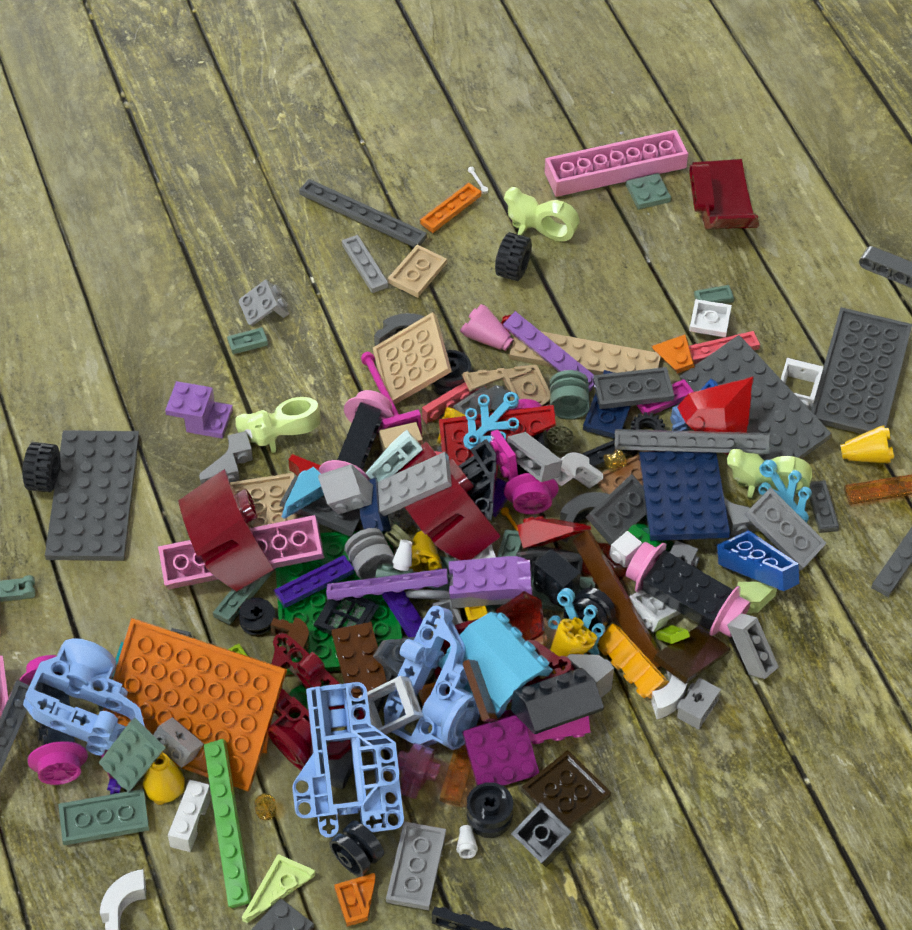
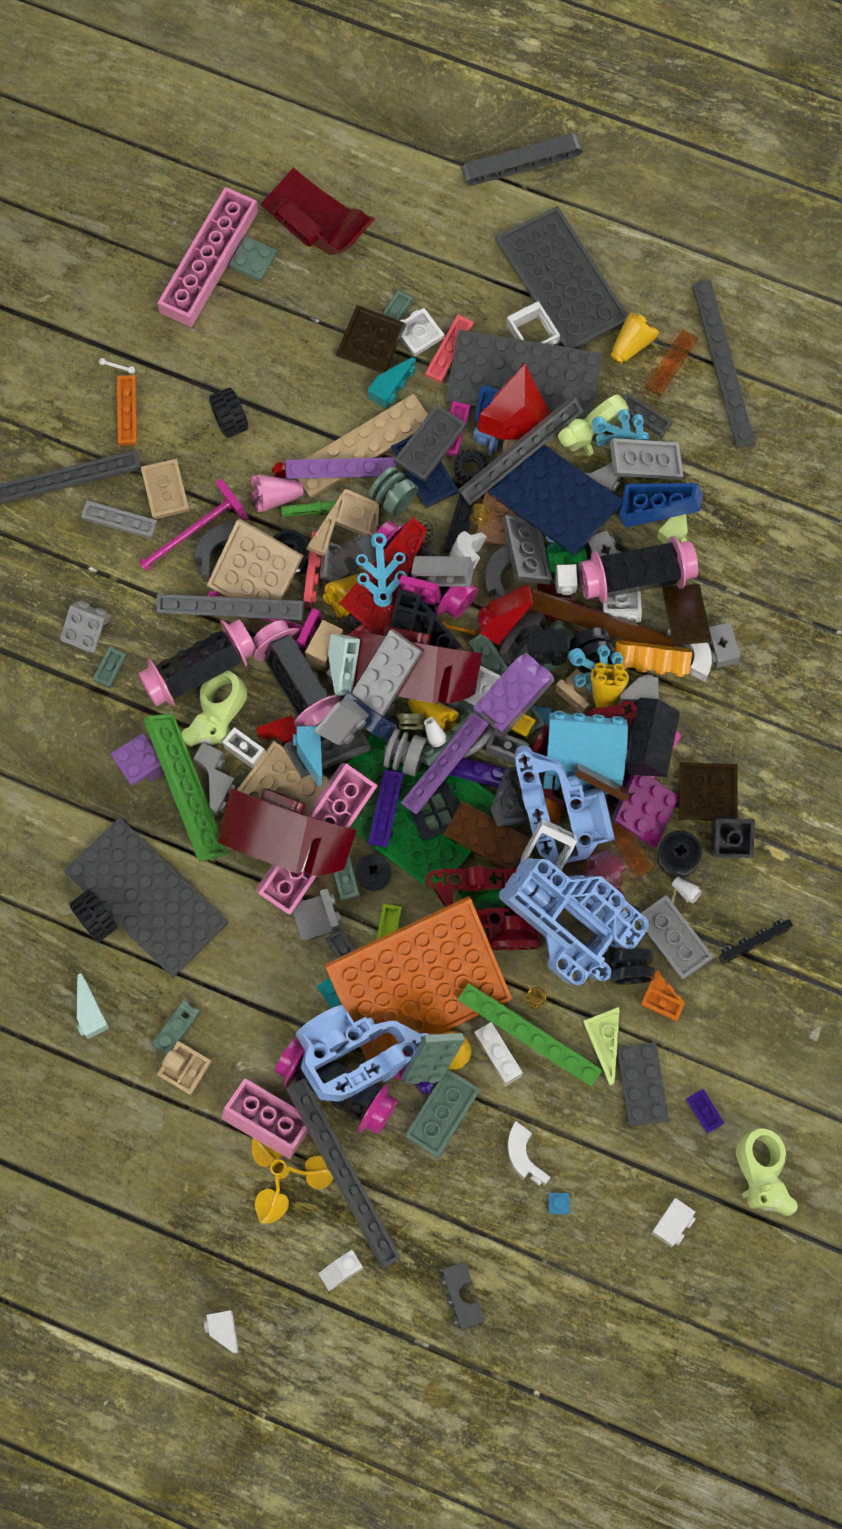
camera: 45 degrees left, 20 degrees up
light grey brick [153,717,203,768] -> none
reddish brown brick [271,617,310,659] -> none
clear red bracket [496,591,545,641] -> none
yellowish green animal [504,187,580,241] -> none
orange wing [652,334,695,374] -> none
lime tile [655,625,690,644] -> none
light grey brick [727,613,779,679] -> none
none -> black brick [138,619,256,707]
none -> dark pink tile [139,479,249,571]
none -> bright green plate [143,714,228,862]
none -> dark grey plate [156,594,305,620]
none -> white brick [223,727,265,769]
none -> bright green pin [281,501,336,517]
none -> light grey bracket [293,889,342,941]
none -> dark brown plate [336,305,407,374]
none -> teal slope [367,357,417,409]

